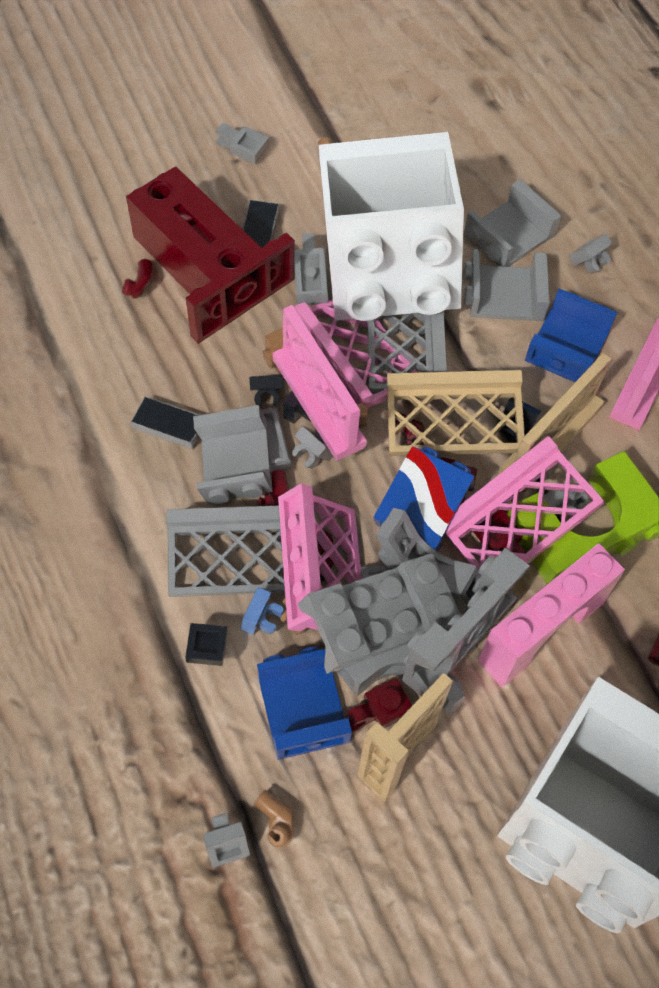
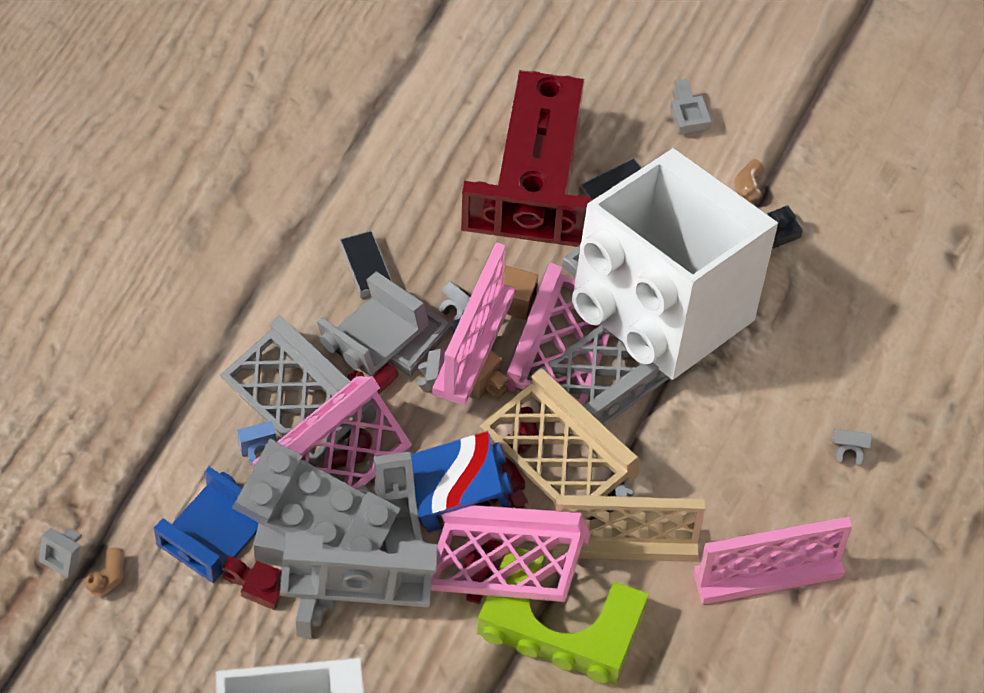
camera: 50 degrees right, 5 degrees down
dark red arm [122,259,153,299] -> none
black tile [185,623,228,666] -> none
tan fence [357,673,453,802] -> none
light grey panel [464,179,562,267] -> none
light grey panel [464,249,549,321] -> none
bright pink arch [478,543,625,688] -> none
blue panel [525,288,617,382] -> none
light grey arm [544,490,589,509] -> none

